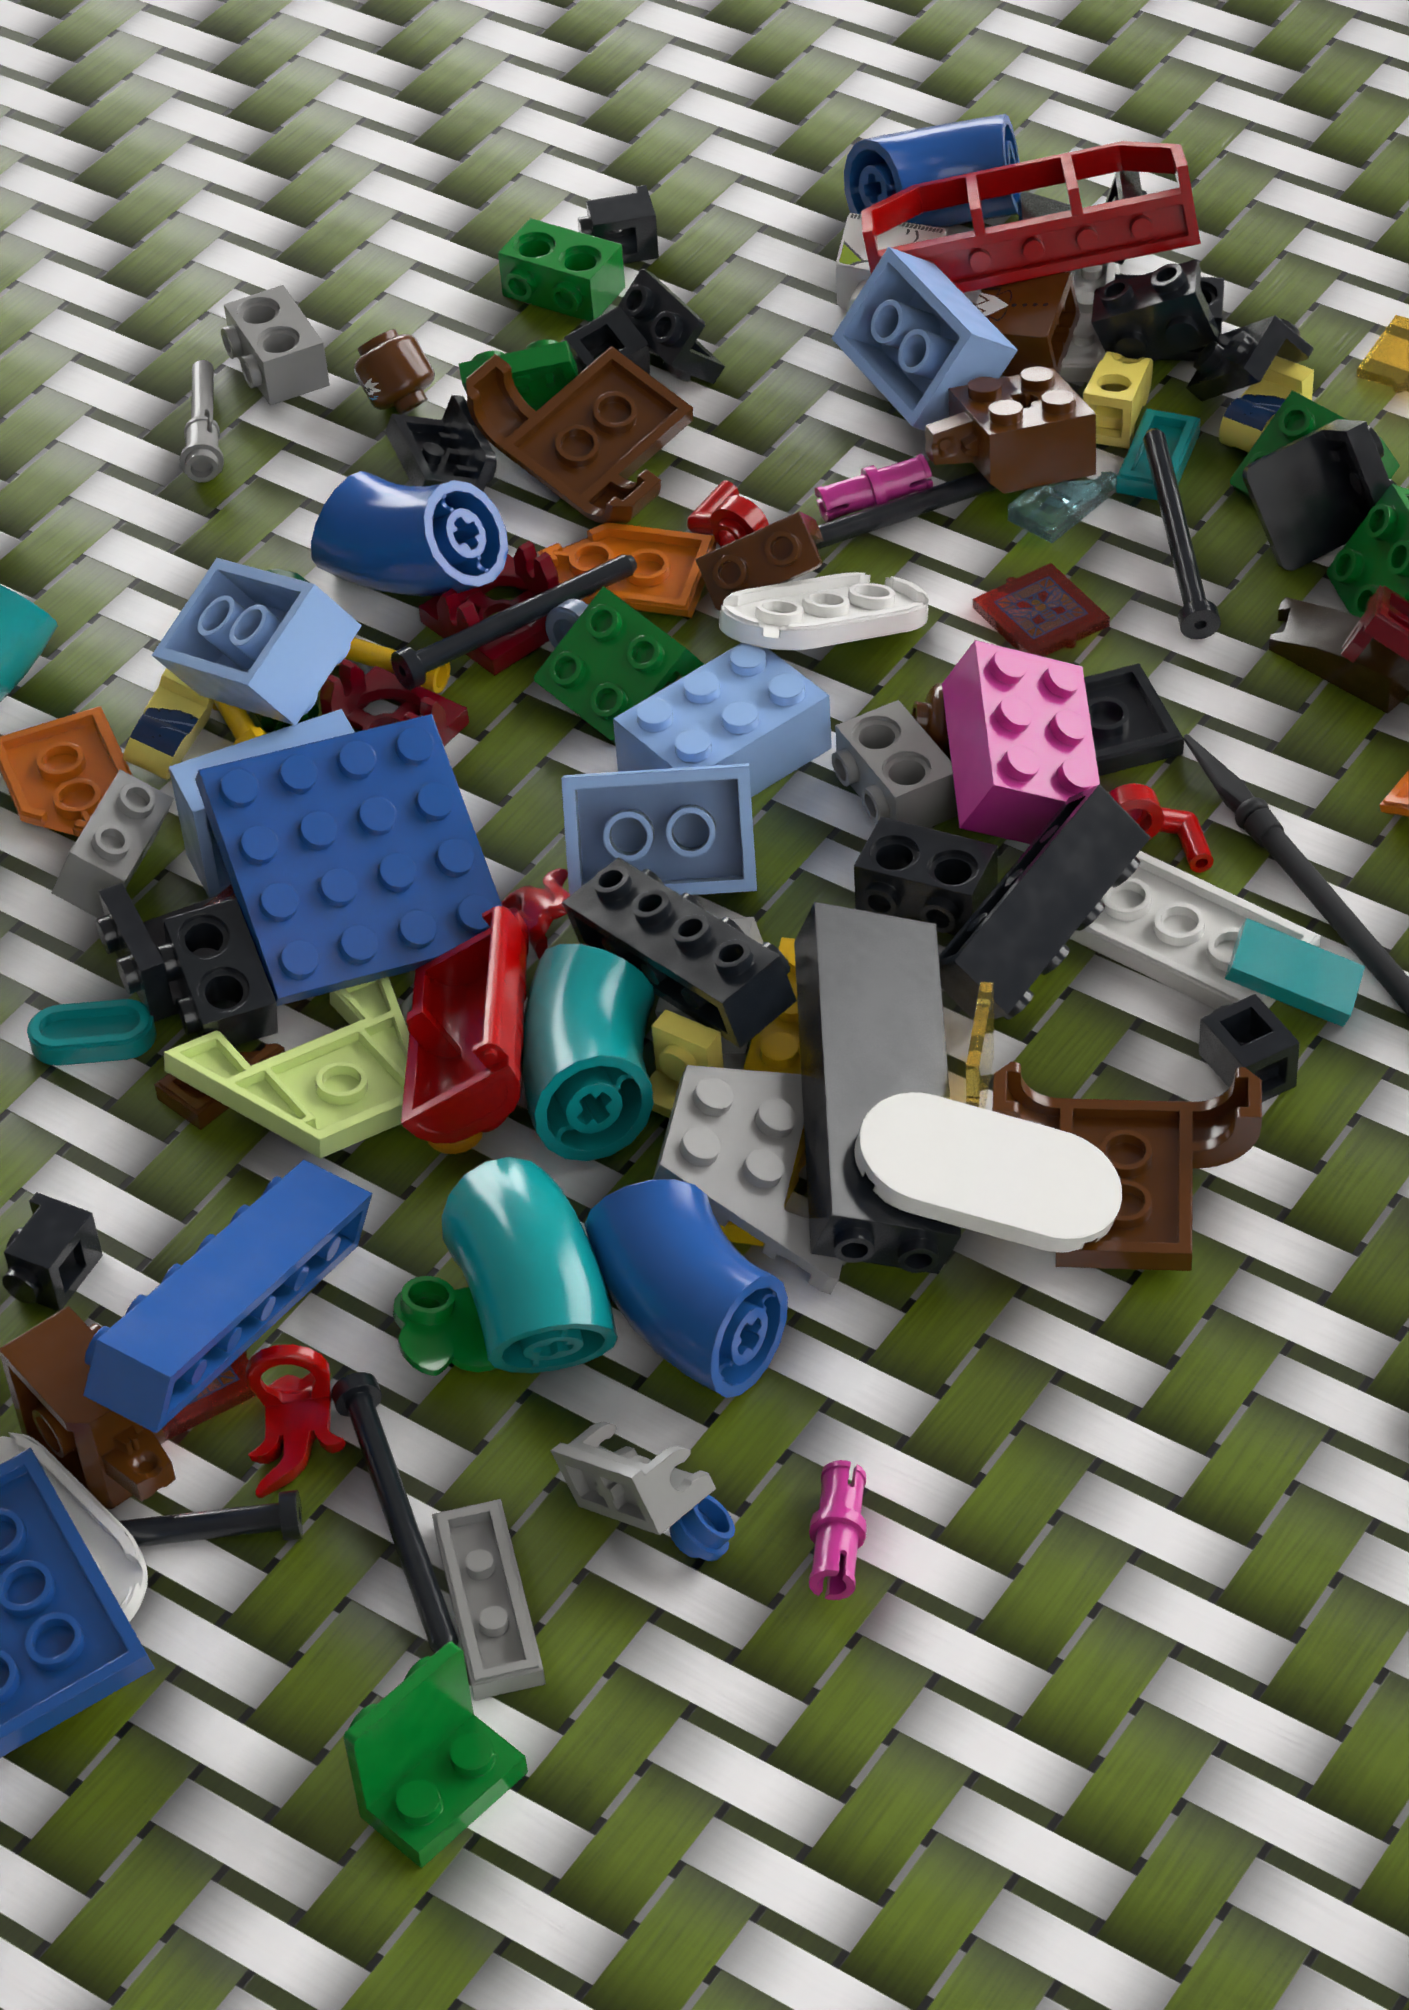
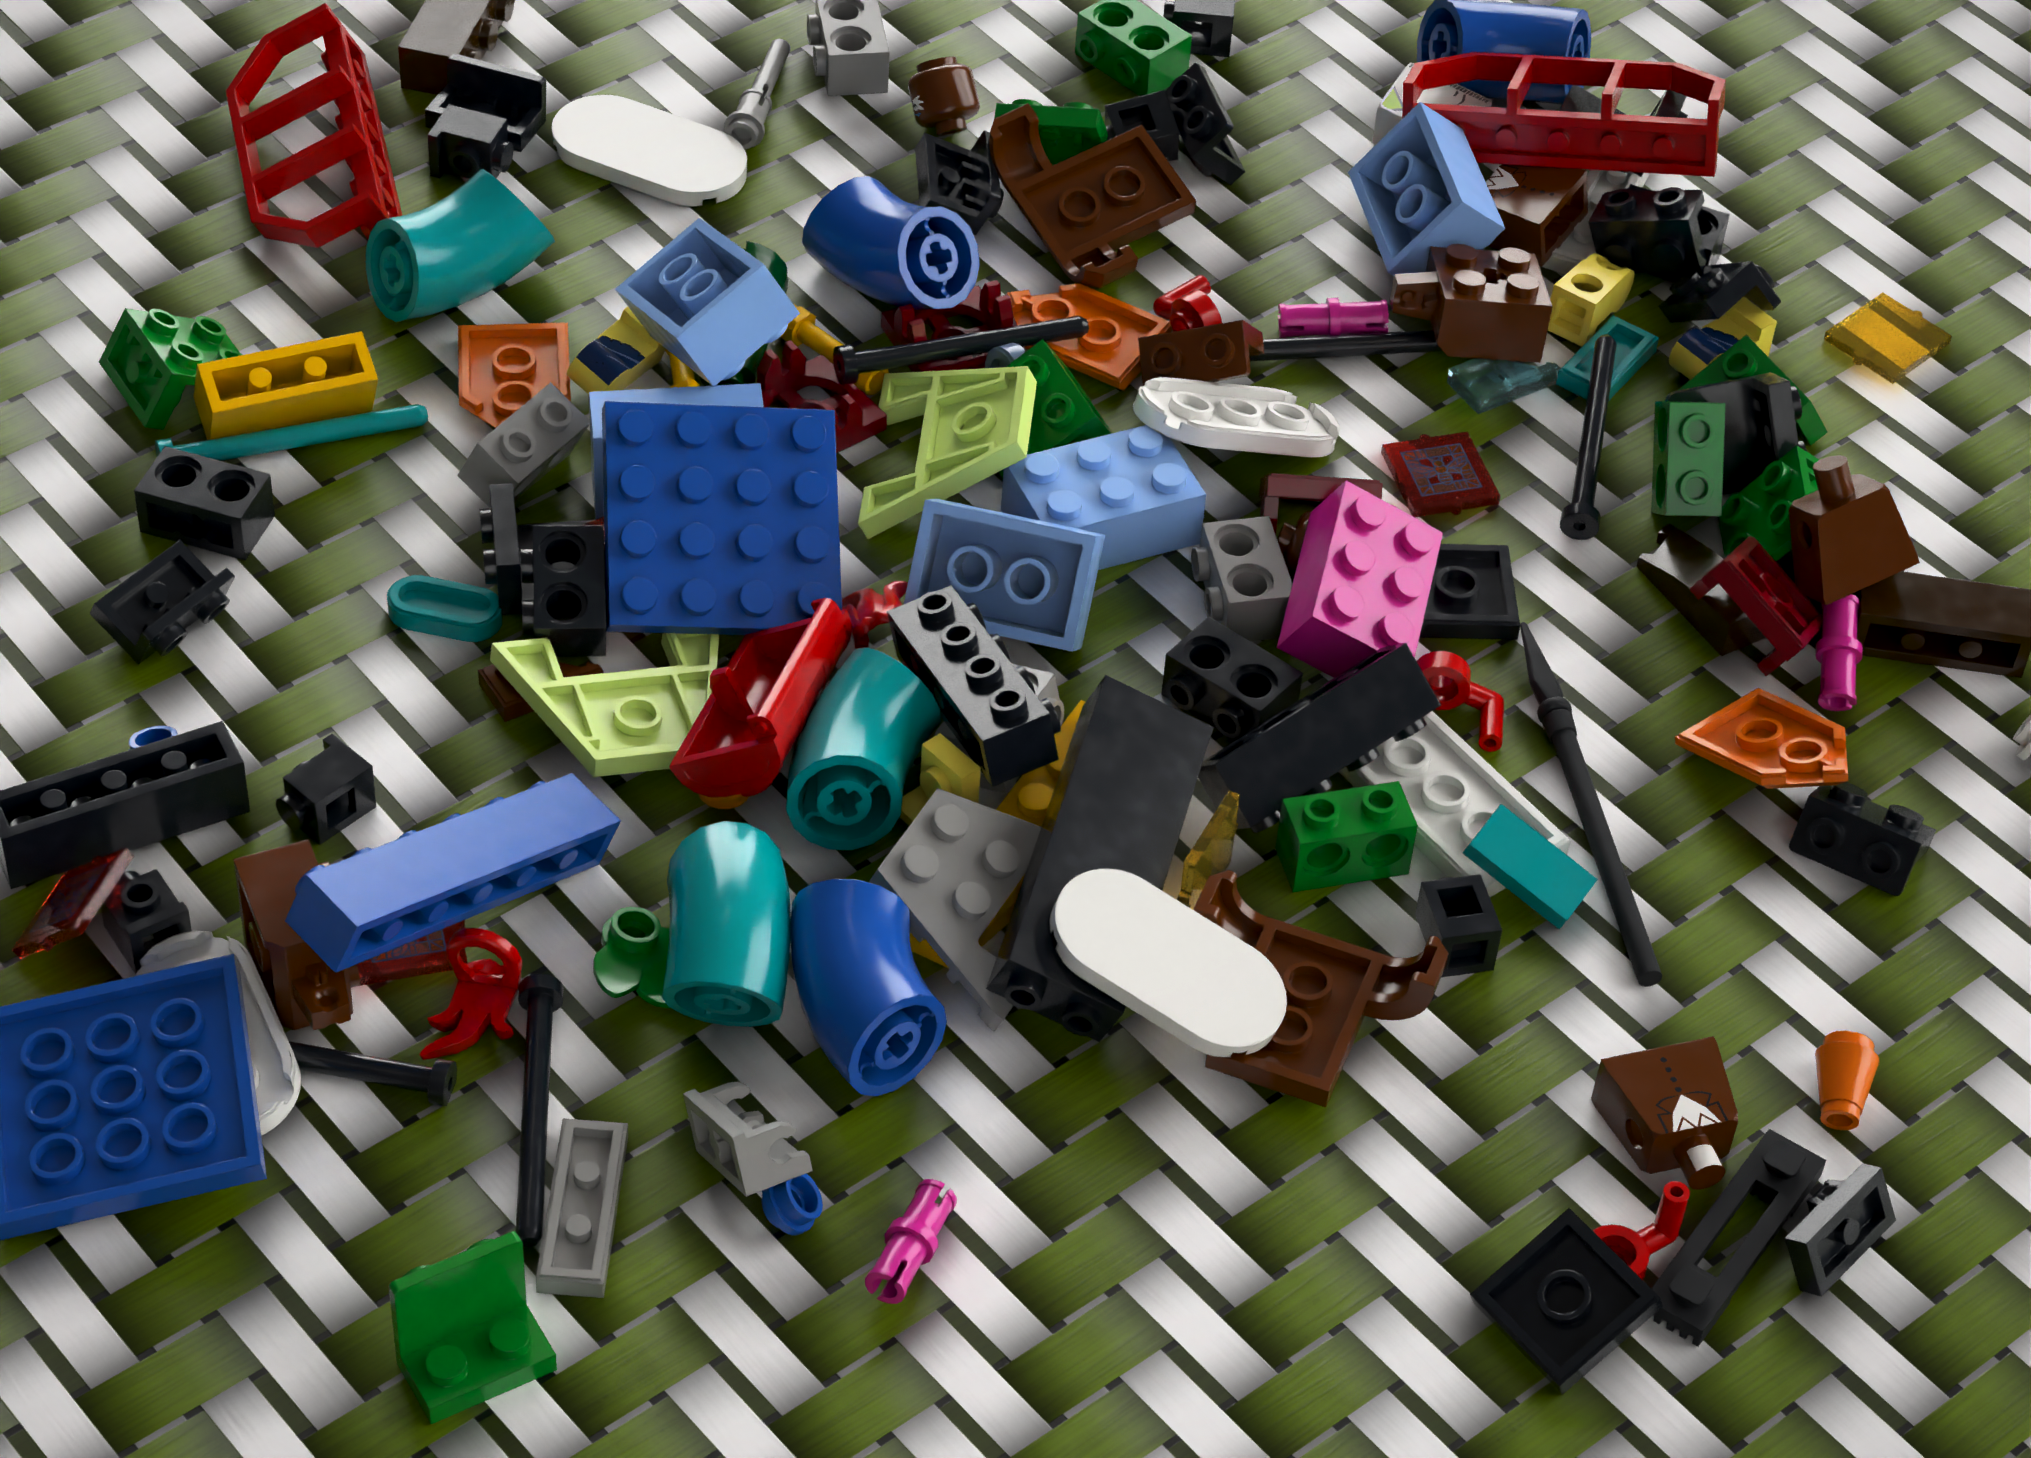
camera: 10 degrees right, 0 degrees up
none -> white tile [552,95,747,207]
none -> yellowish green wing [858,366,1037,539]
none -> dark red piece [1259,473,1383,535]
none -> green brick [1275,781,1418,893]
none -> green brick [1651,401,1726,516]

